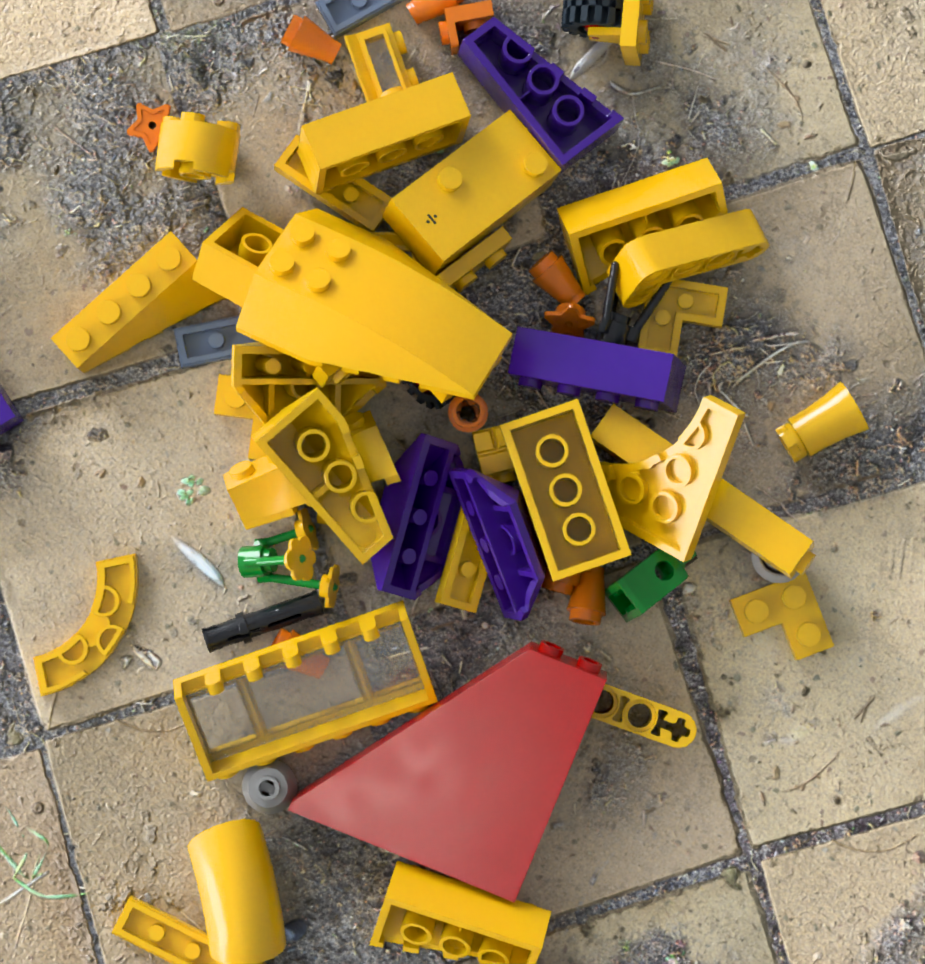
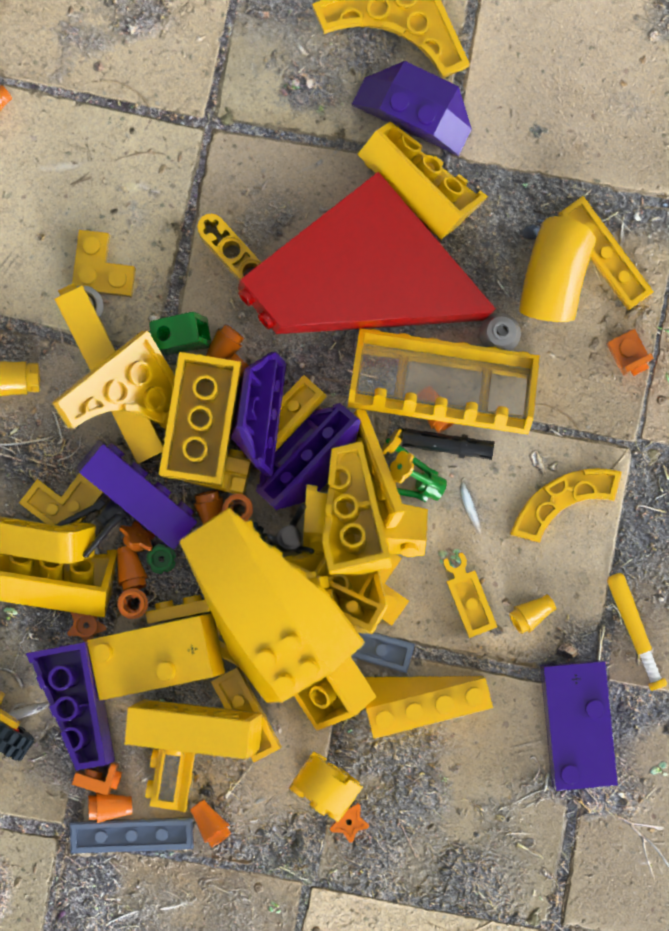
camera: 150 degrees left, 0 degrees up
none -> orange plate [67,612,107,642]
none -> orange cone [118,588,148,619]
none -> green plate [146,544,176,574]
none -> orange cone [194,490,223,524]
none -> black plant [266,504,314,554]
none -> yellow tile [354,409,405,529]
none -> yellow plate [443,552,497,638]
none -> yellow cone [509,594,556,634]
none -> orange bracket [606,329,654,376]

